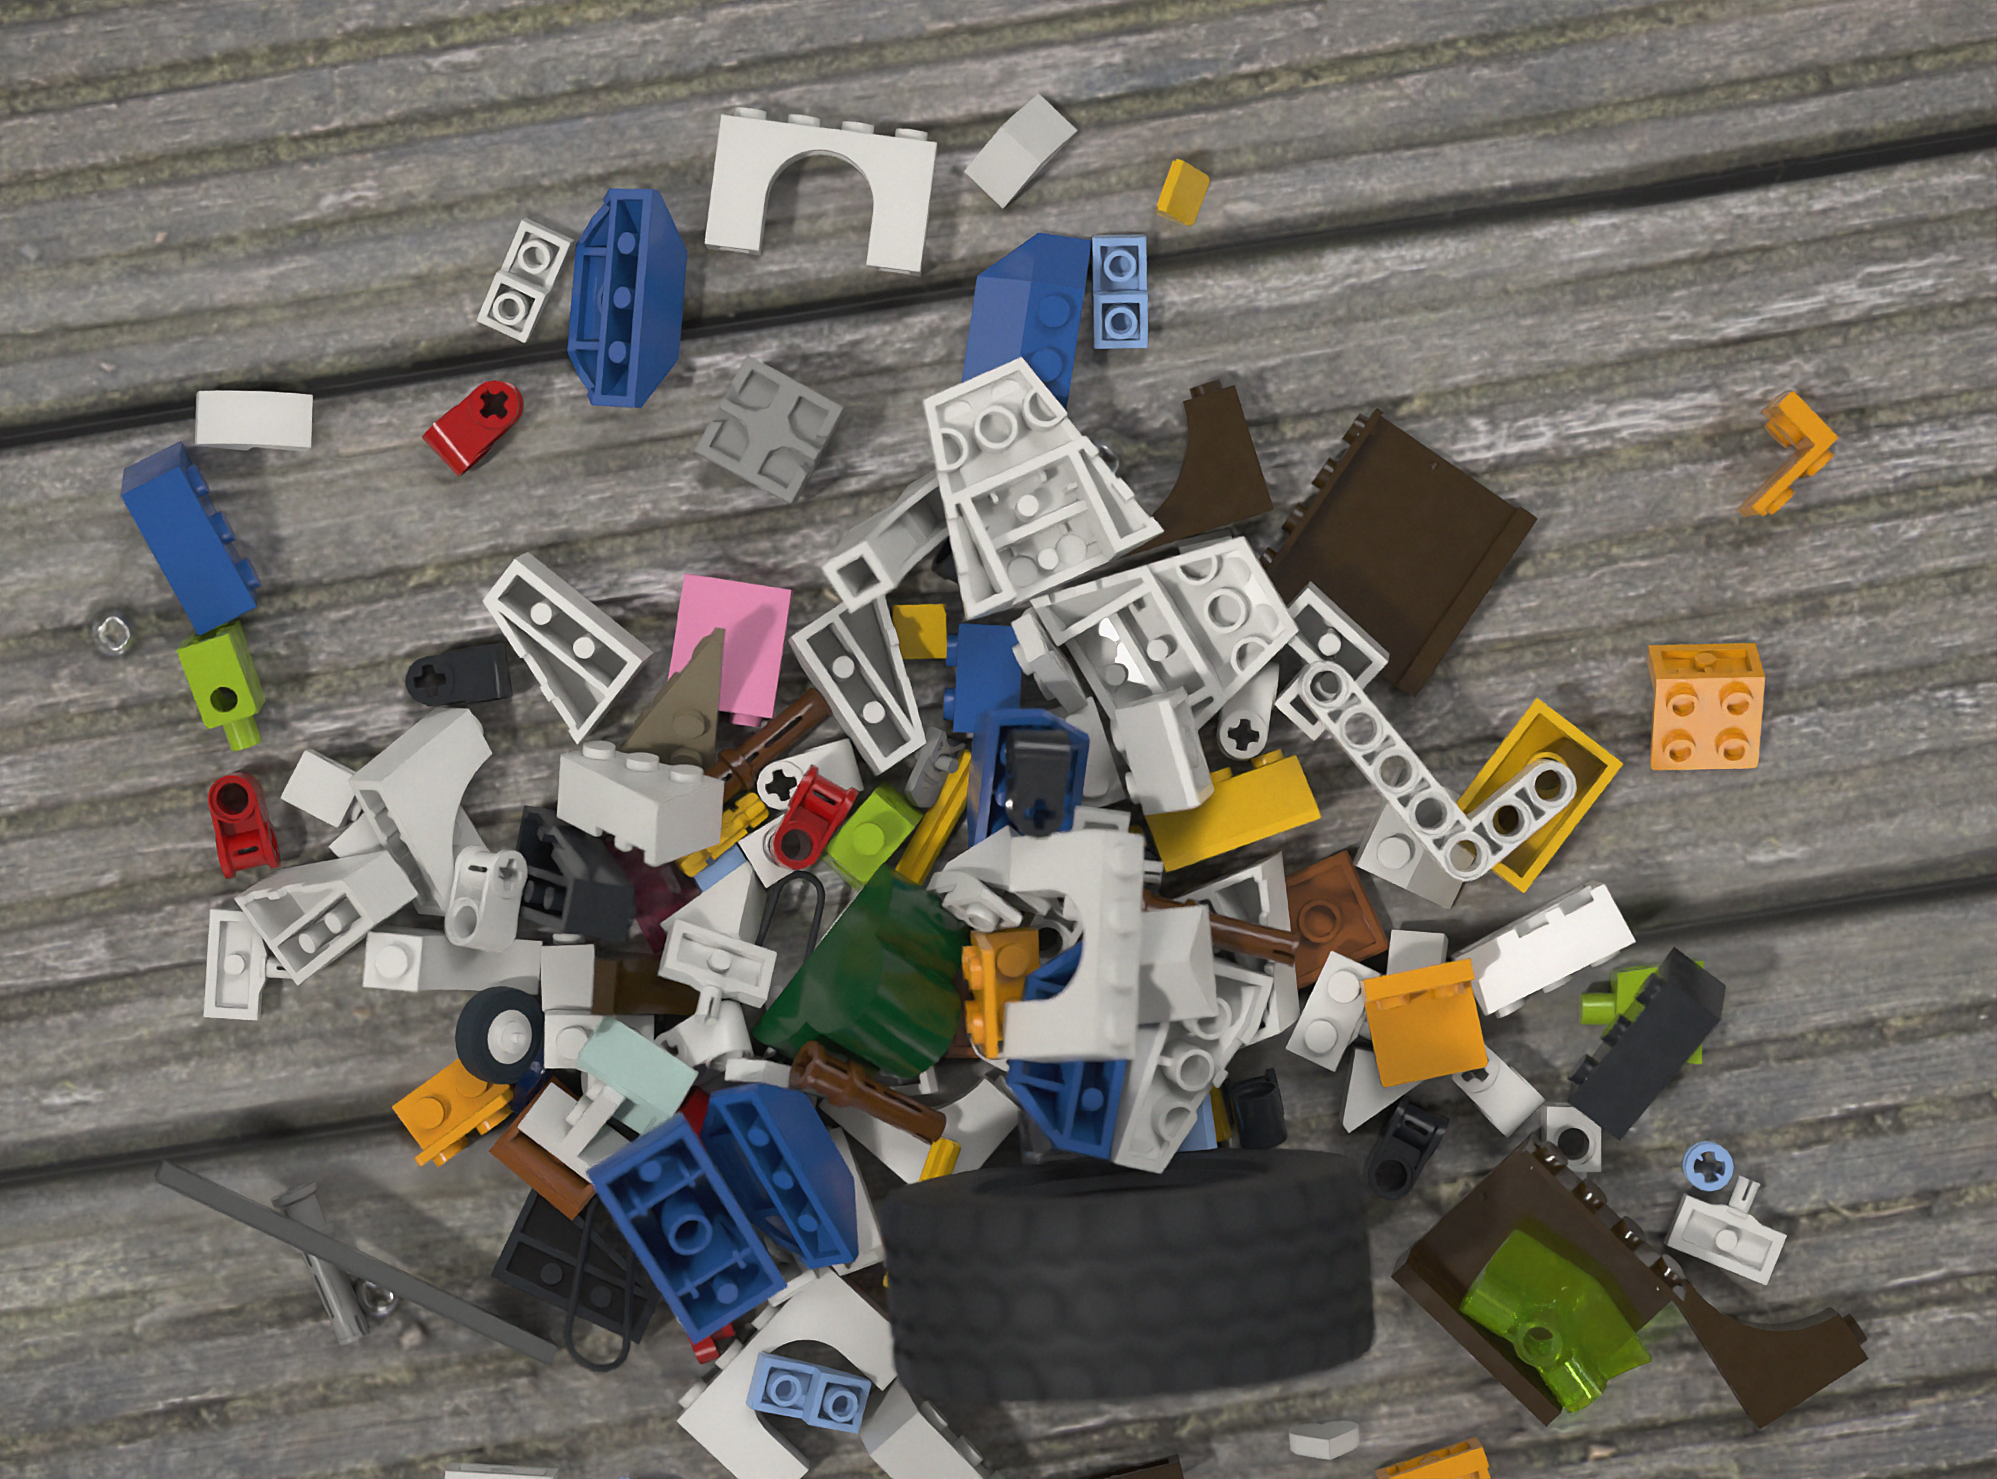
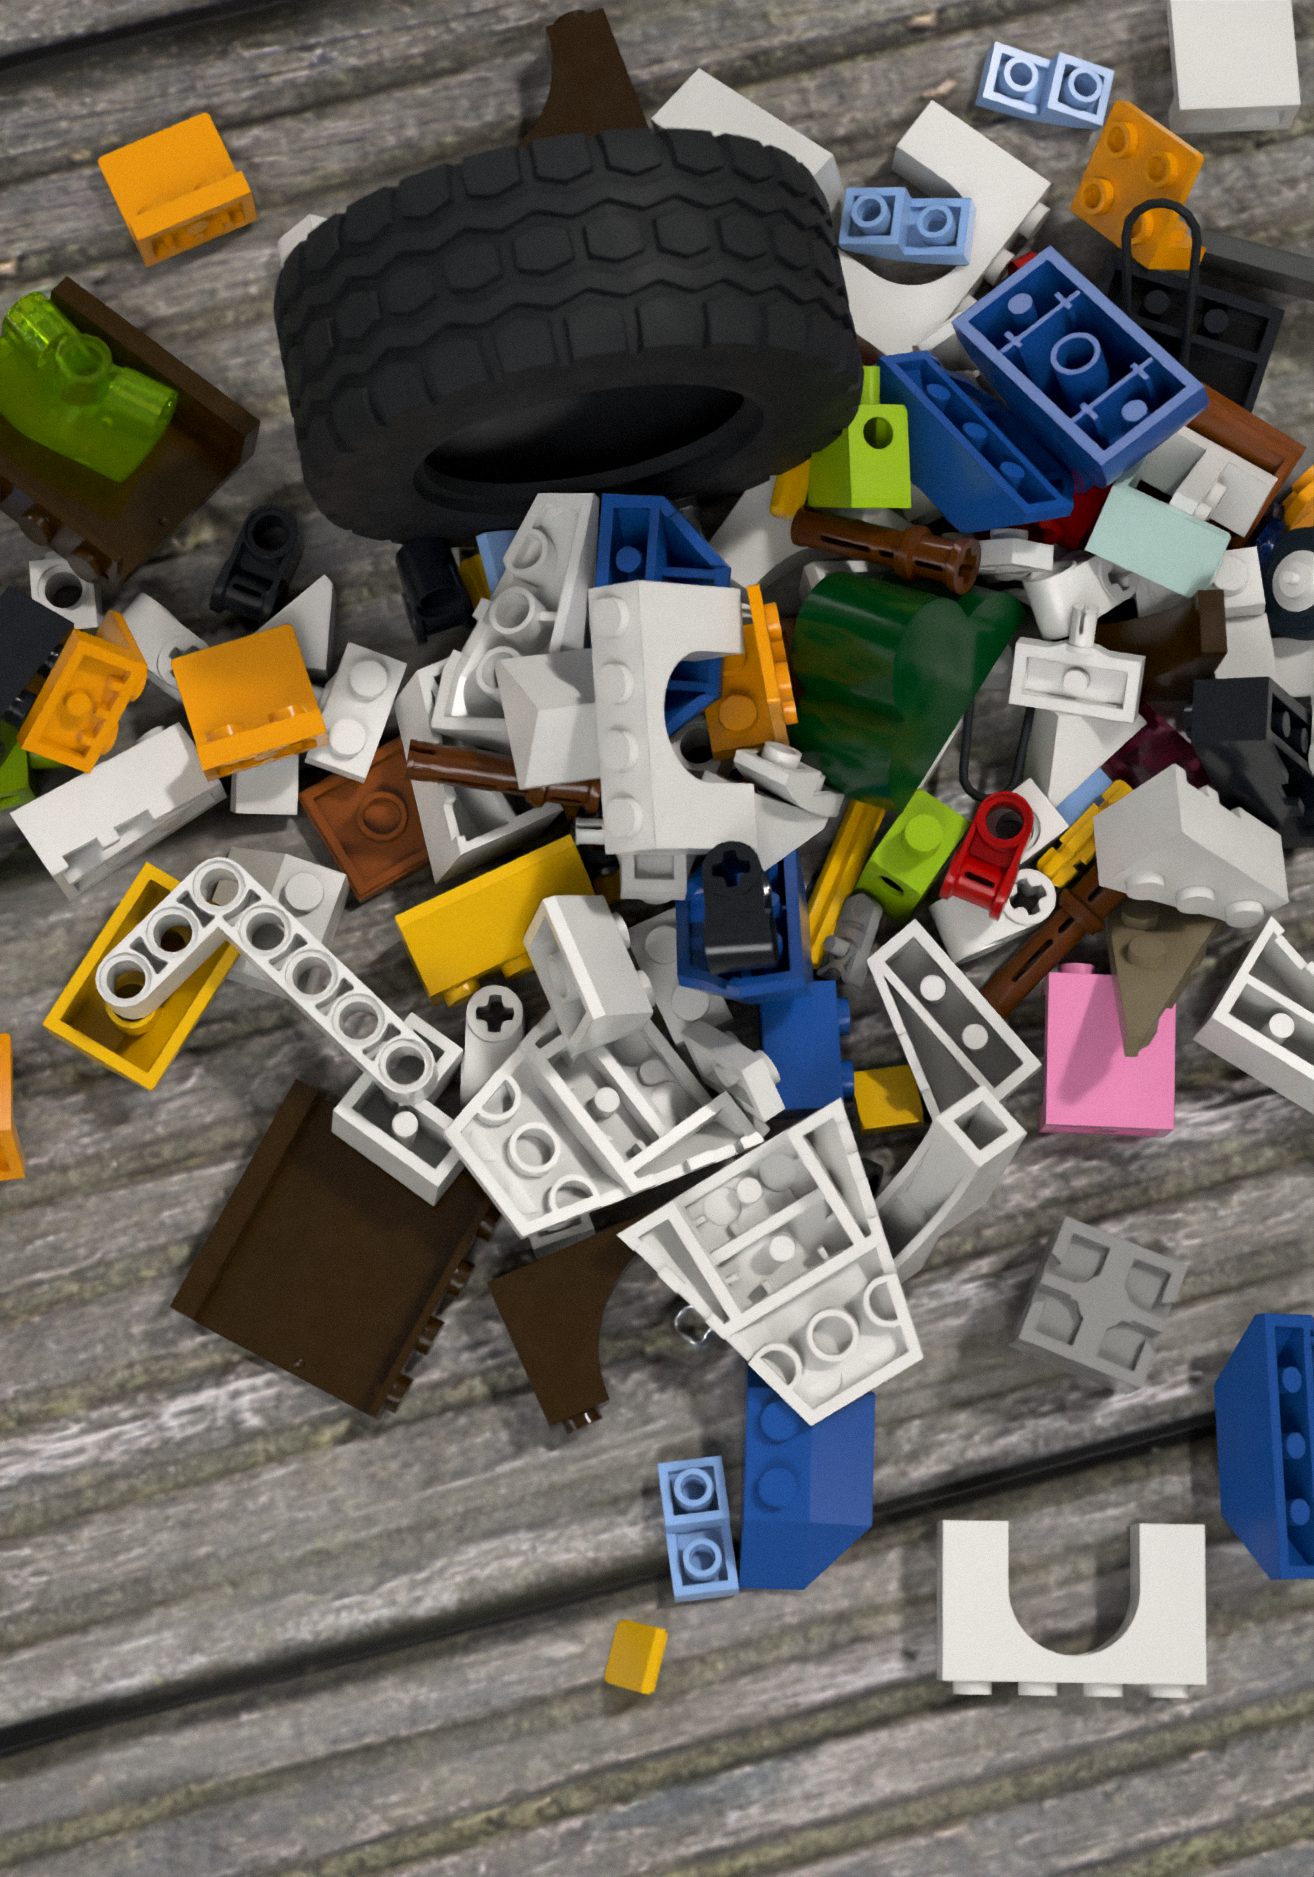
camera: 170 degrees right, 10 degrees down
white slope [964,93,1077,209] -> none
none -> light orange bracket [16,610,148,774]
none -> lime torso [808,366,911,508]
none -> light orange bracket [1069,100,1207,270]

